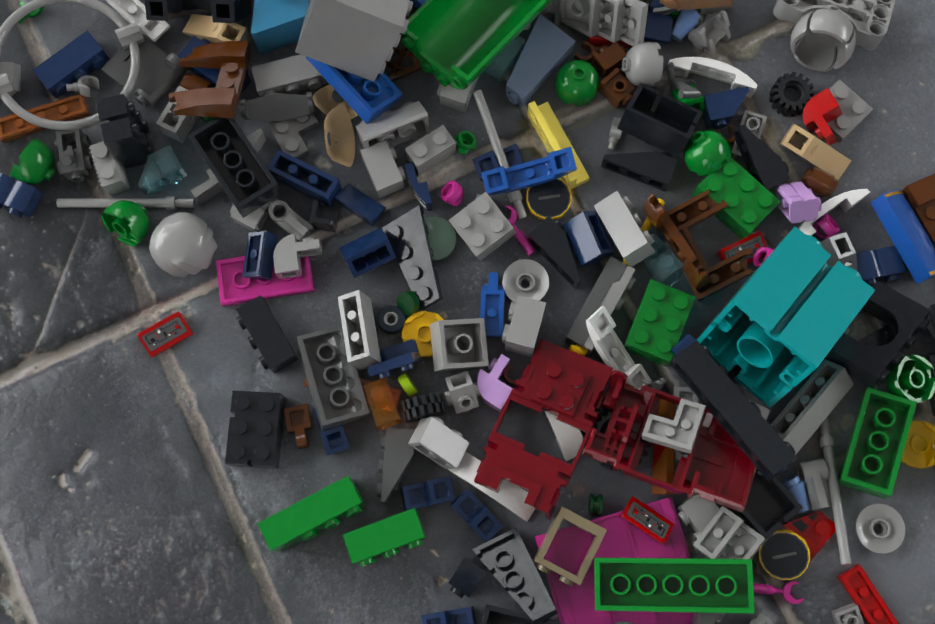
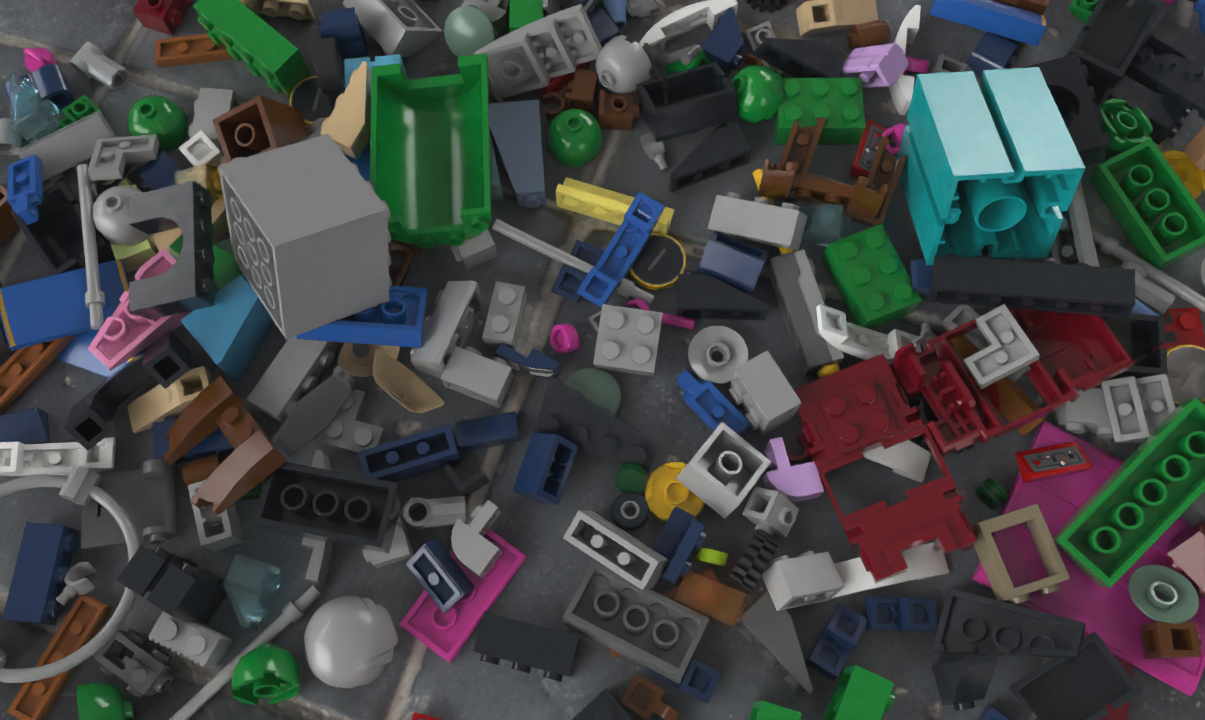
camera: 45 degrees left, 5 degrees down
green plate [452,131,477,155] -> none

